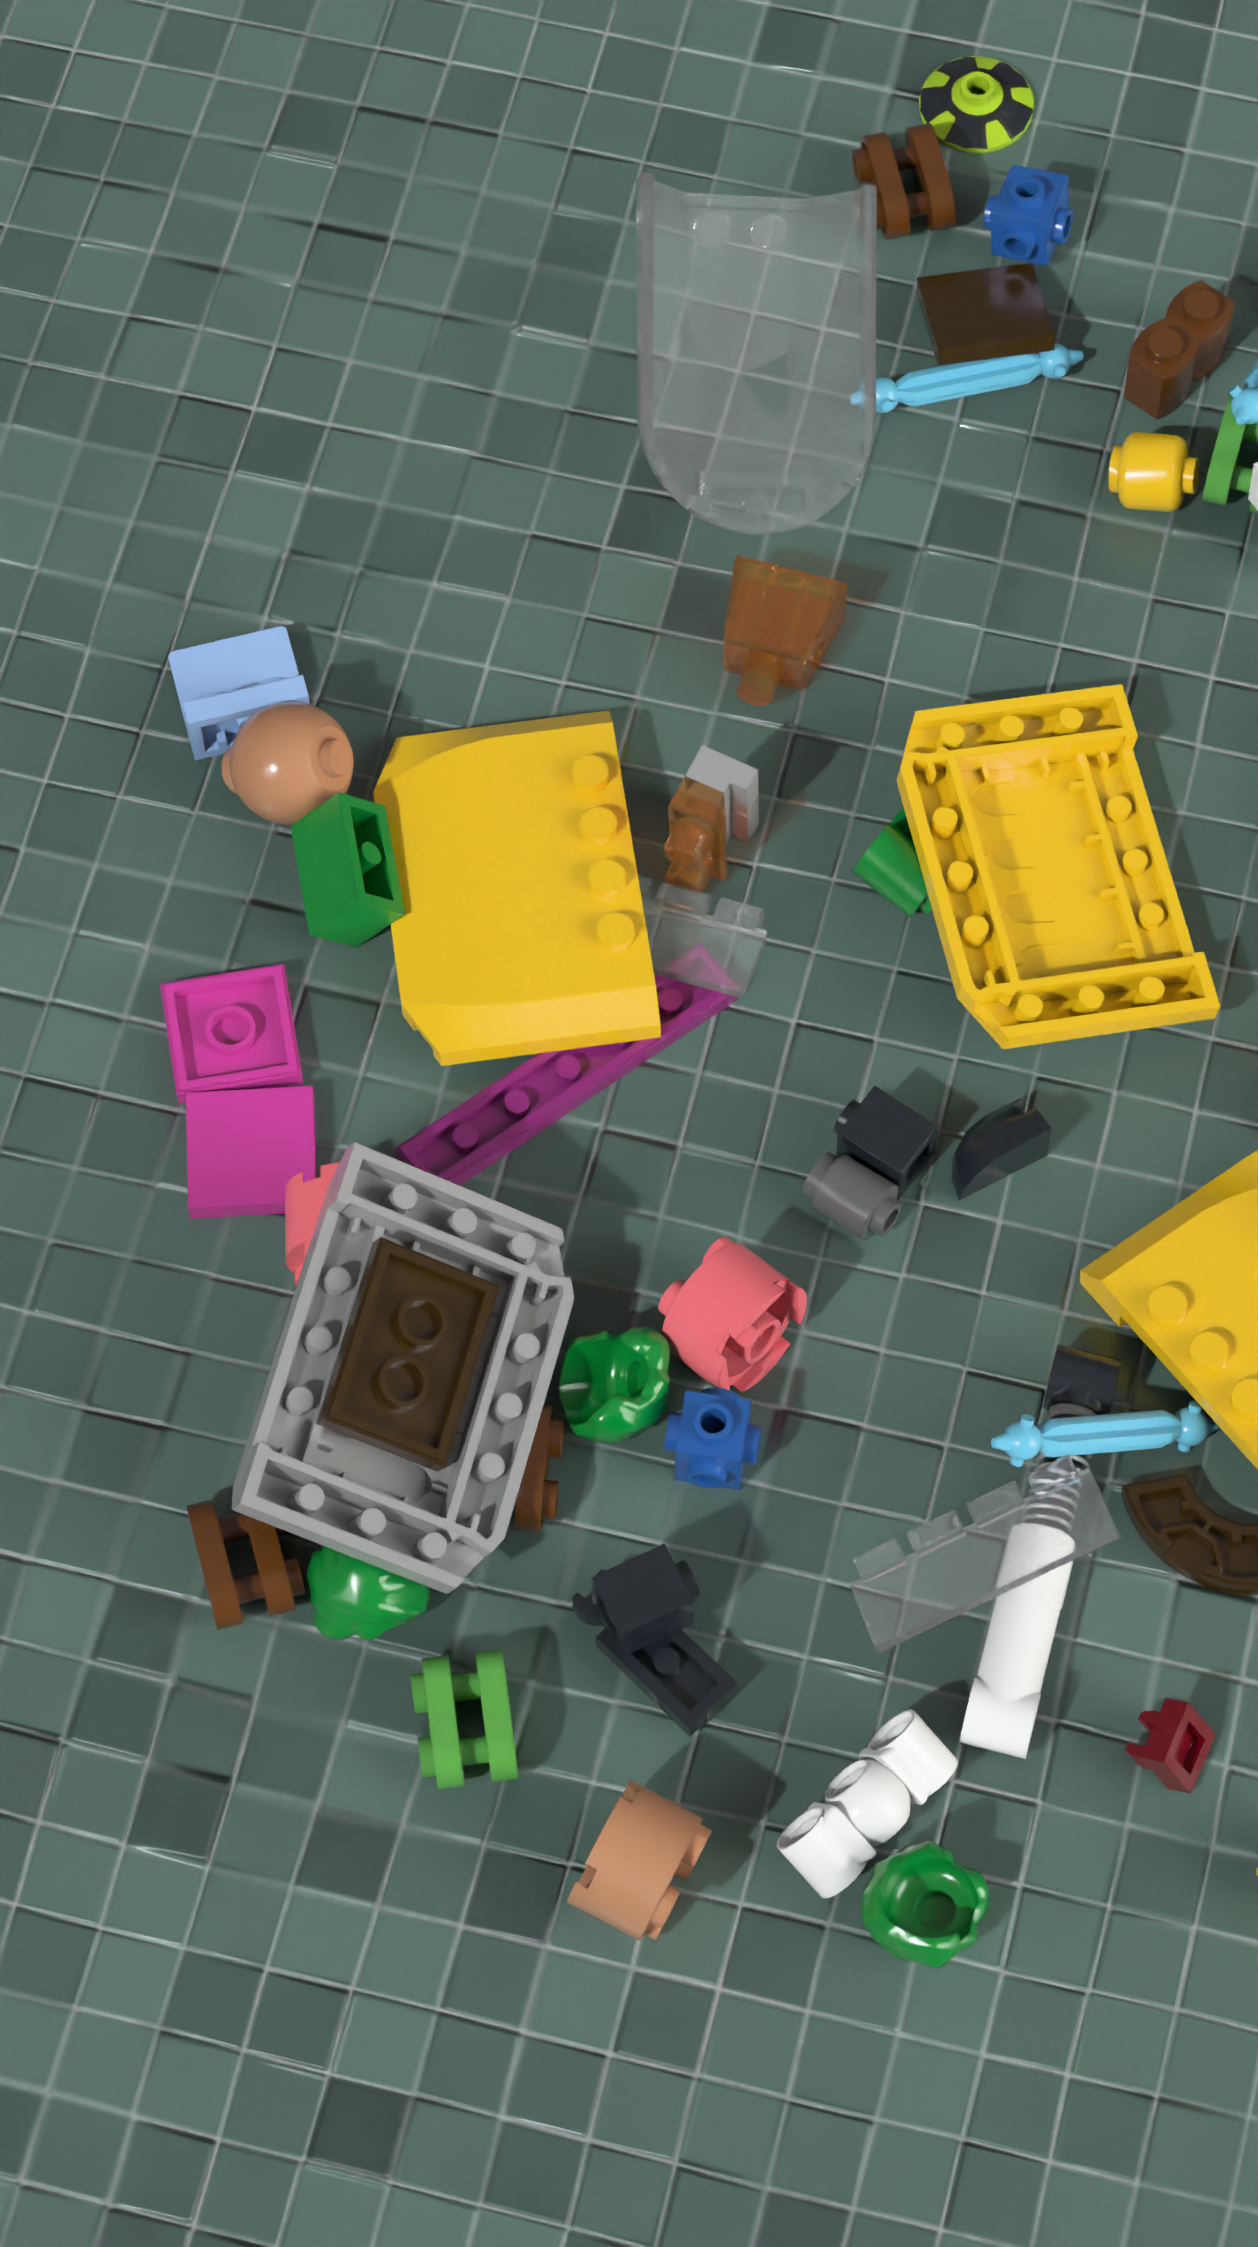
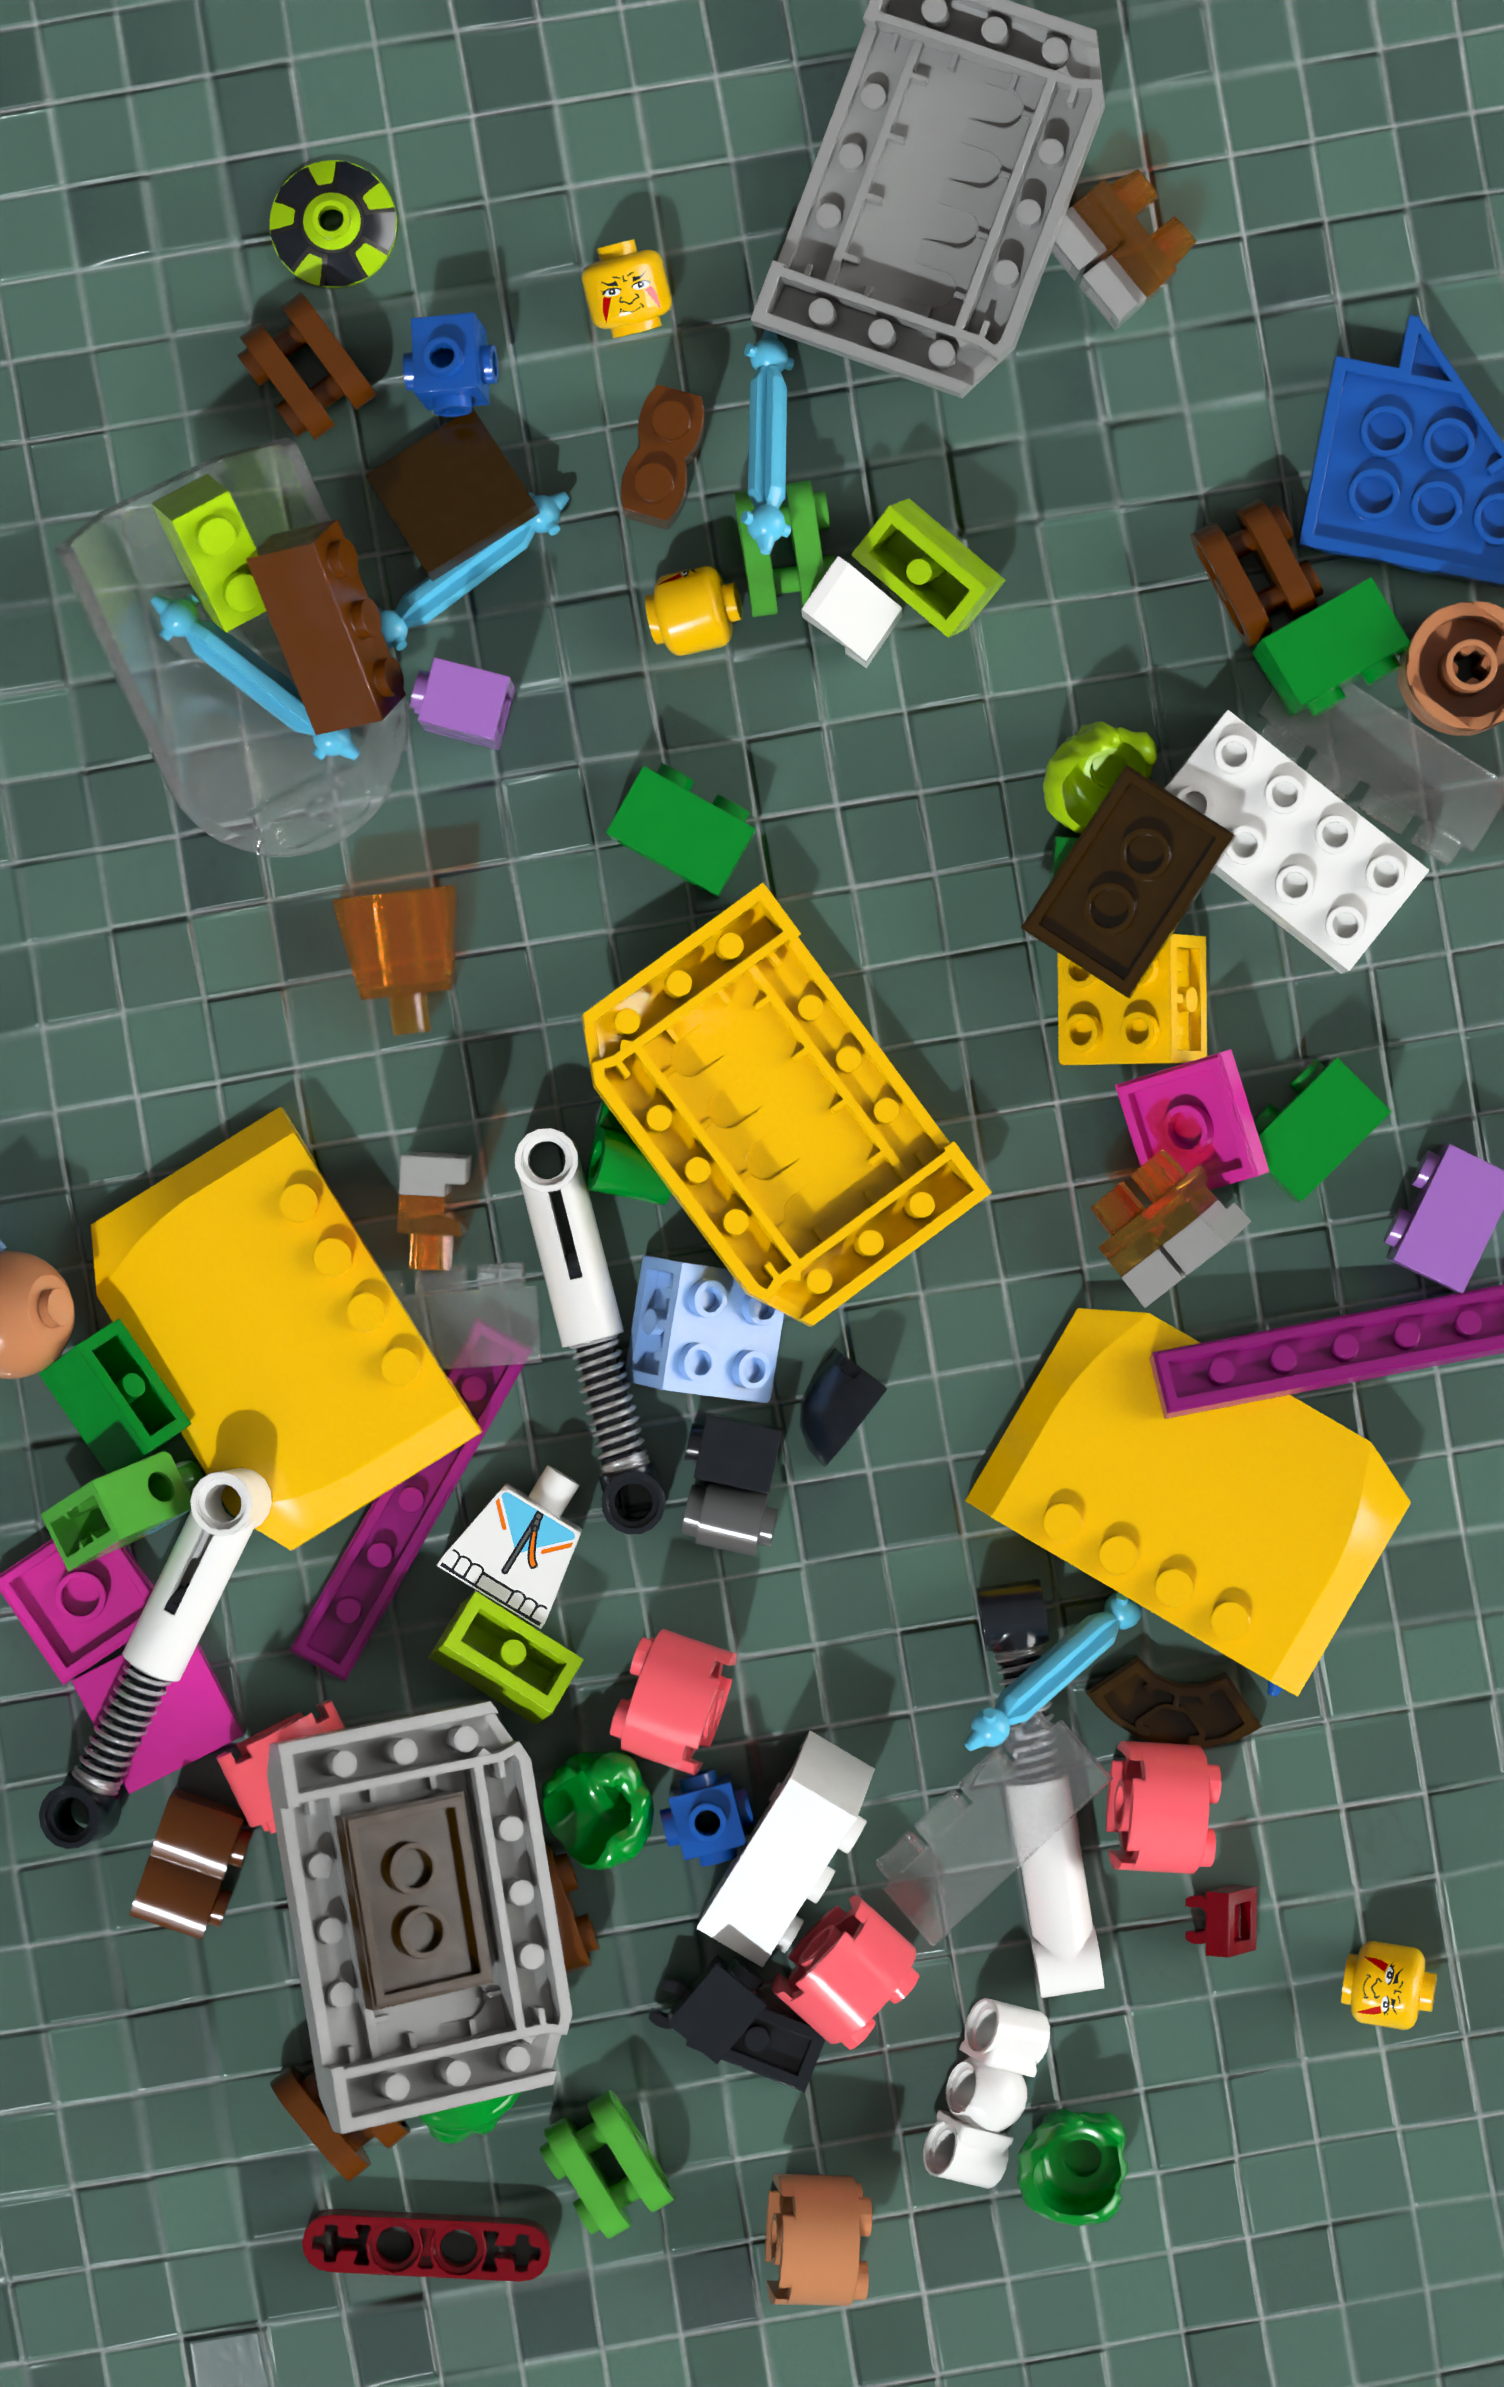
camera: 25 degrees left, 25 degrees up
none -> piece [39,1468,272,1849]
none -> bright green torso [41,1451,204,1572]
none -> reddish brown brick [129,1788,253,1940]
none -> medium azure wheel [150,594,360,761]
none -> lime brick [151,473,266,633]
none -> reddish brown brick [246,519,406,735]
none -> dark red beam [302,2209,552,2282]
none -> medium lavender brick [410,657,515,750]
none -> lime brick [428,1591,584,1725]
none -> white torso [437,1465,583,1629]
none -> piece [515,1128,666,1535]
none -> yellow head [581,239,672,338]
none -> green brick [606,763,756,899]
none -> light blue bracket [623,1255,784,1403]
none -> white wedge [697,1730,875,1968]
none -> coral brick [772,1895,920,2050]
none -> coral brick [1106,1741,1221,1874]

